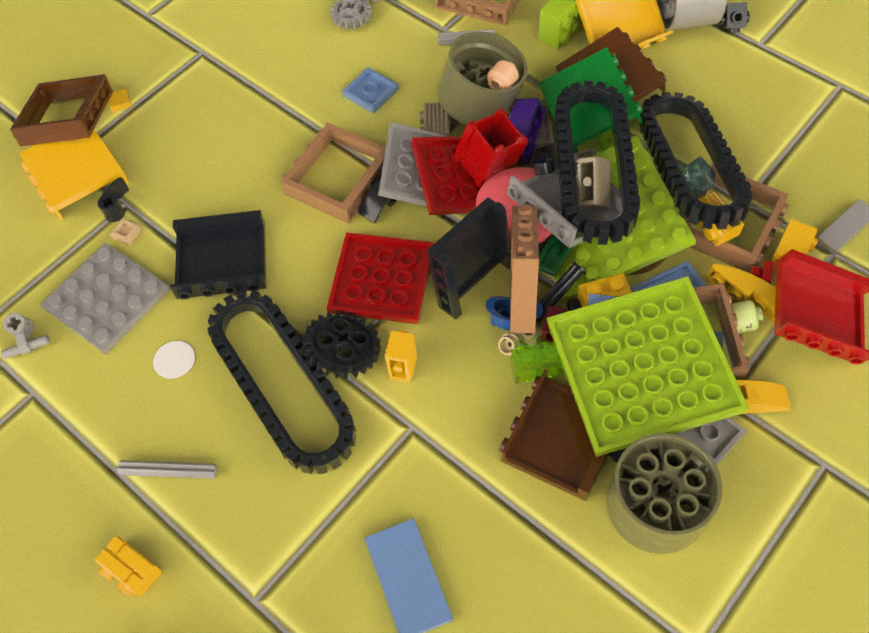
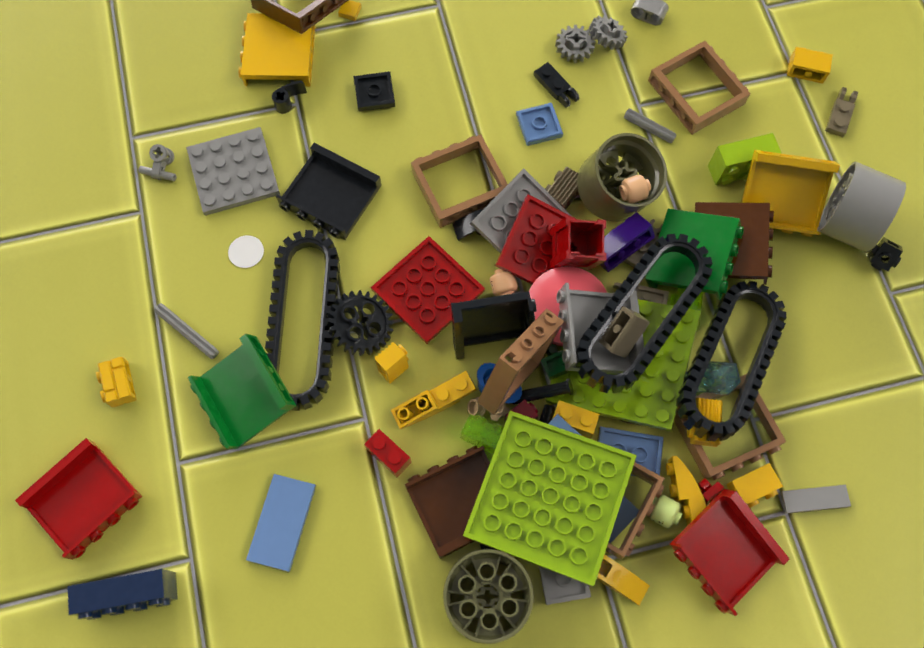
camera: 30 degrees right, 10 degrees up
tan tile [110,218,142,246] -> none
black beam [533,145,557,175] -> none
none -> green panel [188,334,296,449]
none -> black plate [353,71,395,112]
none -> red brick [364,429,412,478]
none -> yellow slope [391,371,477,429]
none -> light nougat head [490,269,518,296]
none -> black hinge [534,62,580,108]

